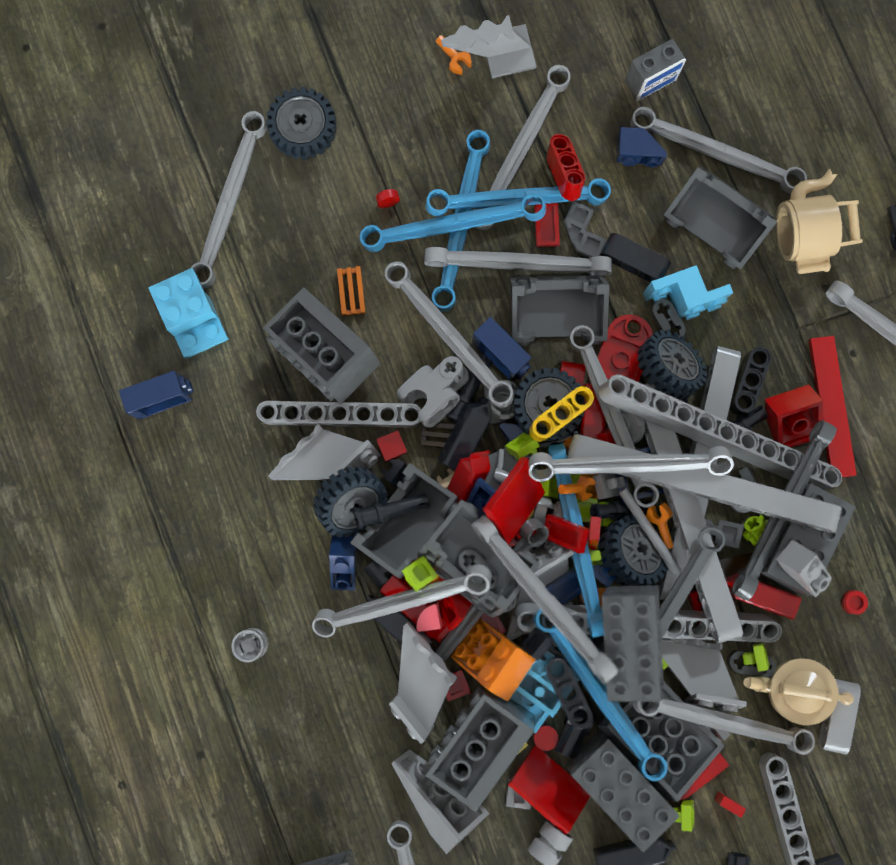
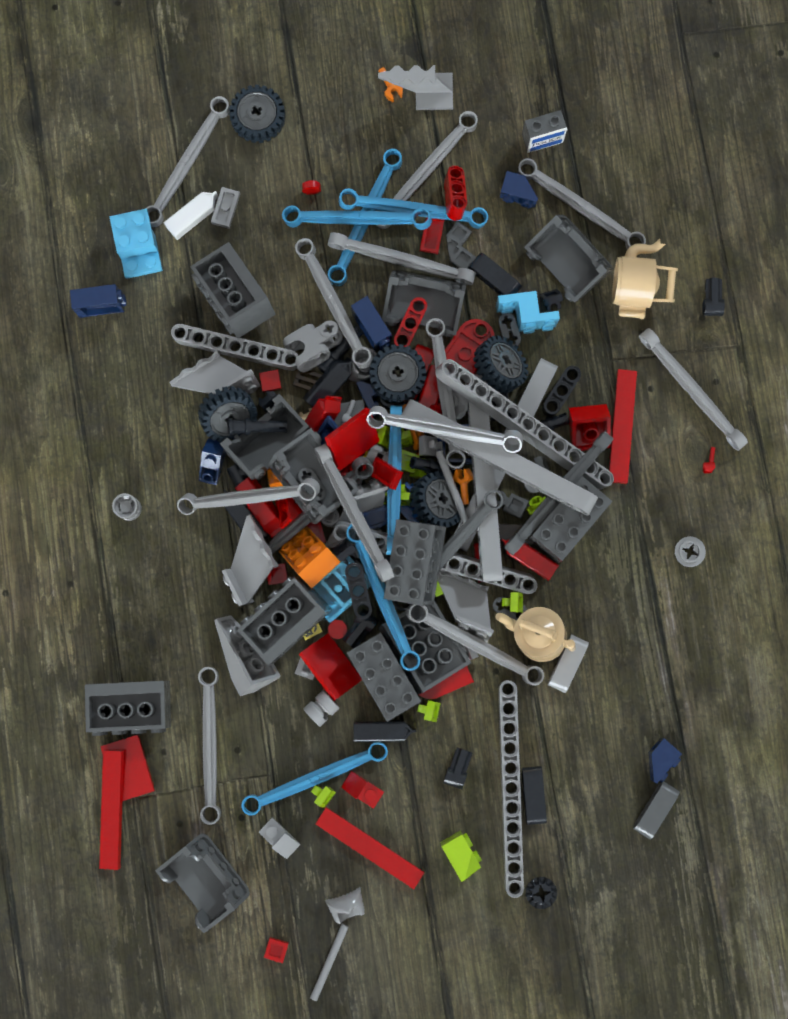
camera: 15 degrees right, 0 degrees up
orange tile [337,266,366,316] -> none
lime tile [402,556,438,592] -> none
coral tile [417,603,443,632] -> none
lime tile [505,433,539,461] -> none
yellow beam [529,387,594,442] -> none
orange bar [558,475,596,501] -> none
red tile [587,516,601,550] -> none
red tile [714,791,746,818] -> none
light grey slope [776,540,832,597] -> none
red tile [841,590,868,615] -> none
none -> white piece [163,191,218,240]
none -> light grey plate [211,187,240,229]
none -> red beam [394,297,427,347]
none -> black tile [539,289,563,312]

